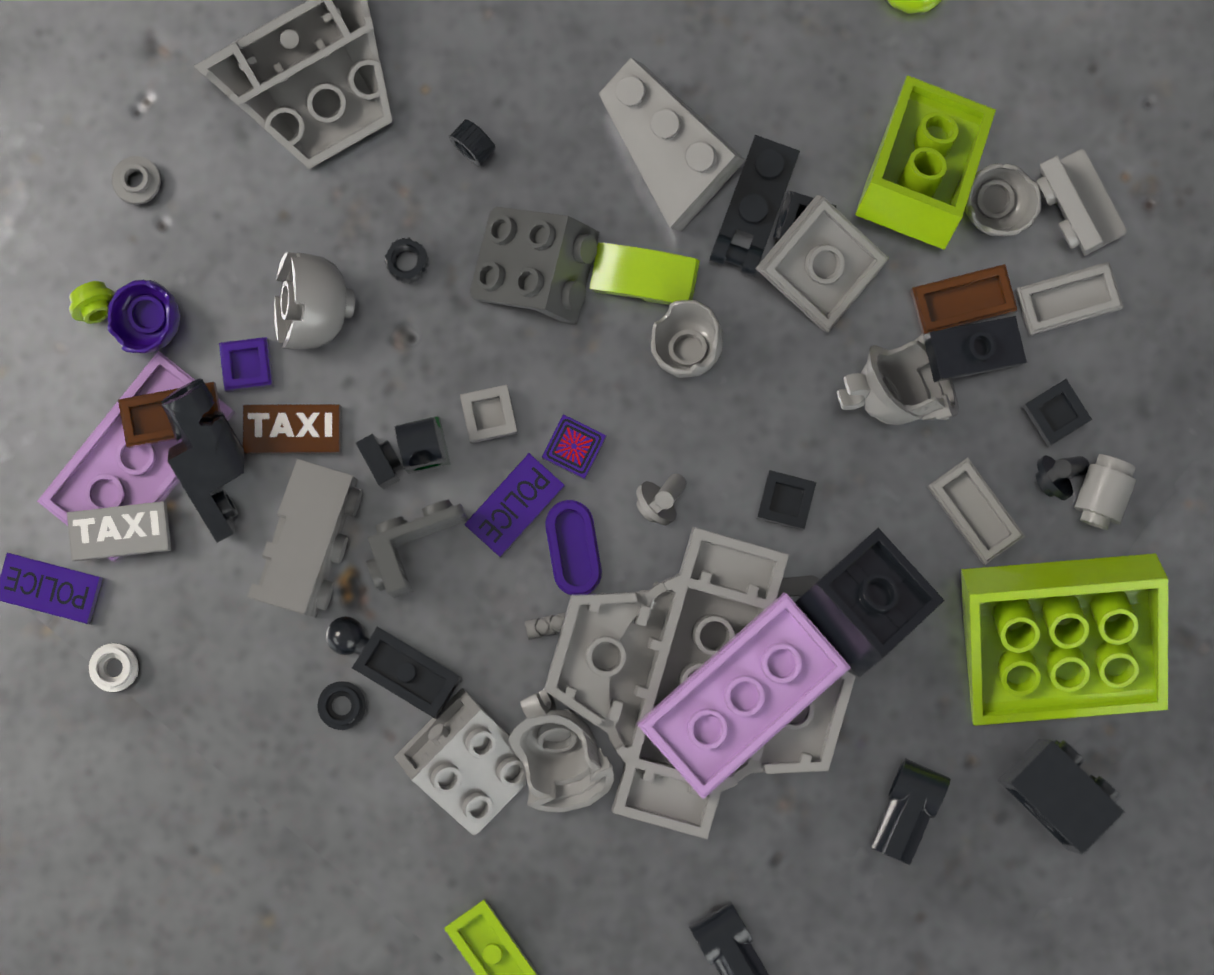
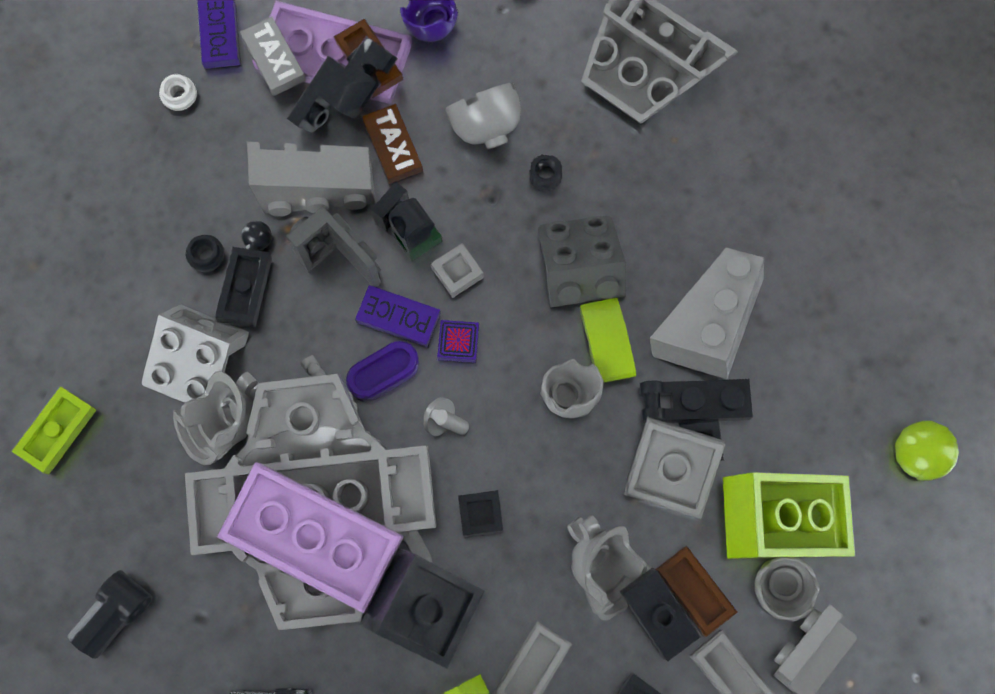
camera: 60 degrees right, 10 degrees down
dark purple tile [219,337,274,392] -> none
black axle [449,119,496,166] -> none

